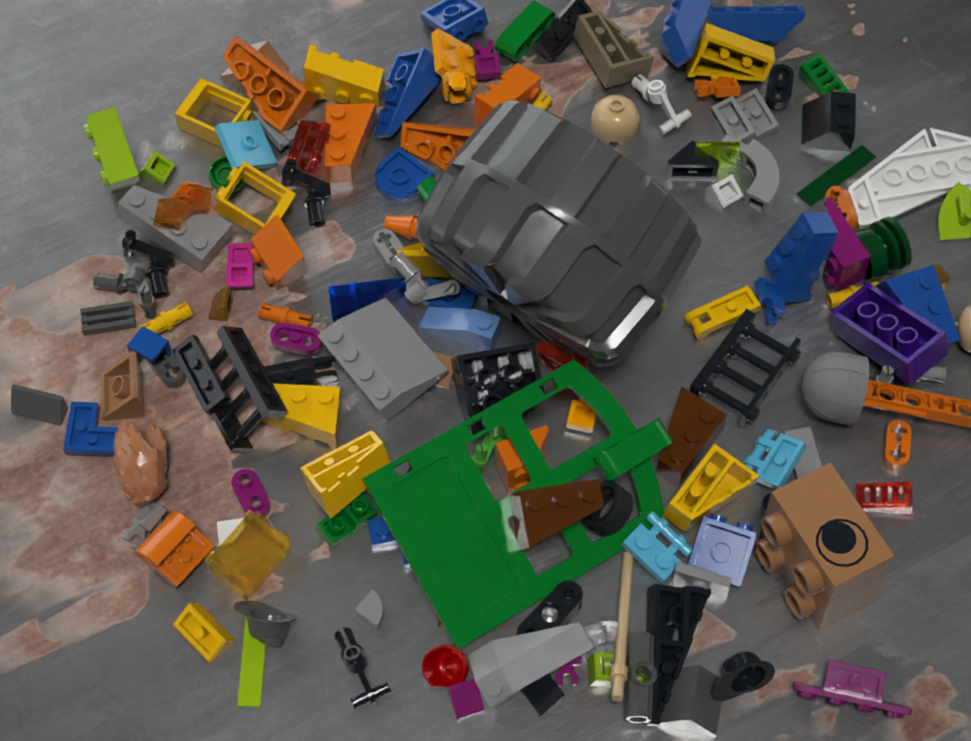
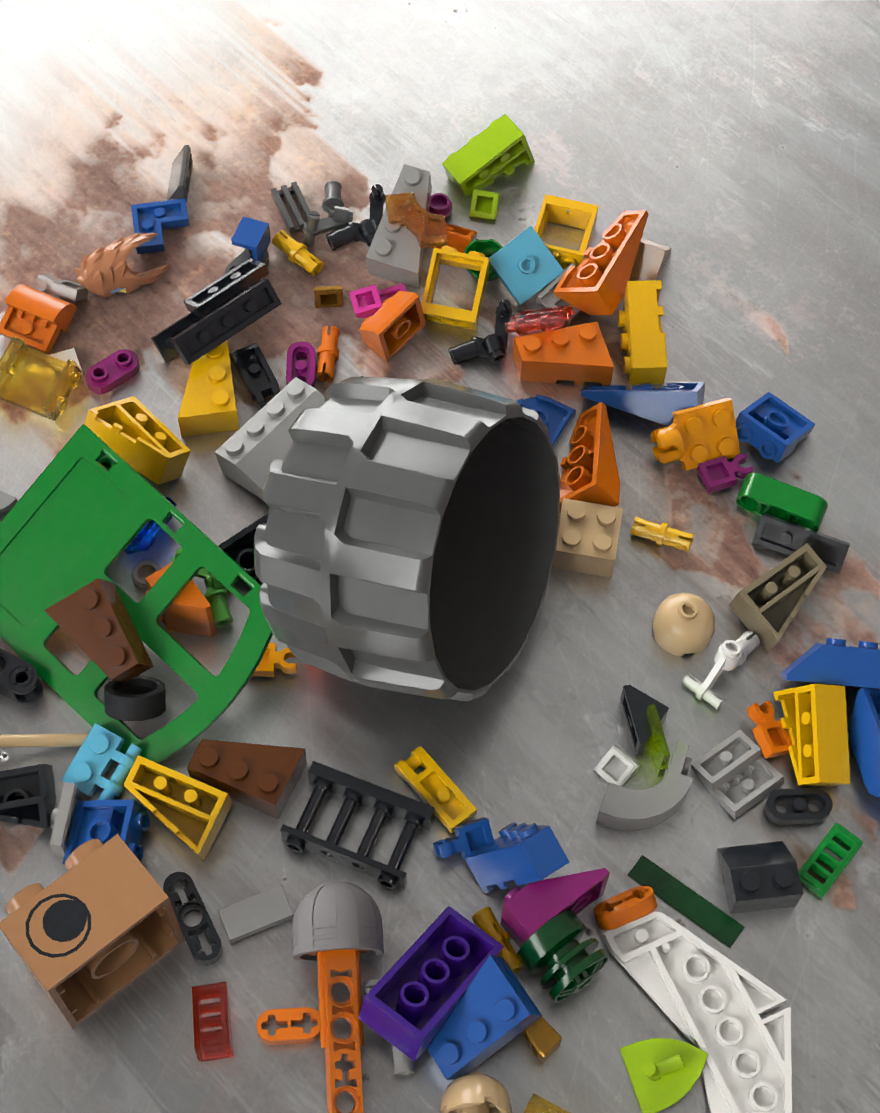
camera: 75 degrees right, 0 degrees up
medium nougat slope [101,351,144,421] -> none
orange wedge [473,63,542,127] -> none
green beam [594,418,673,482] -> none
medium azure plate [742,429,807,490] -> none

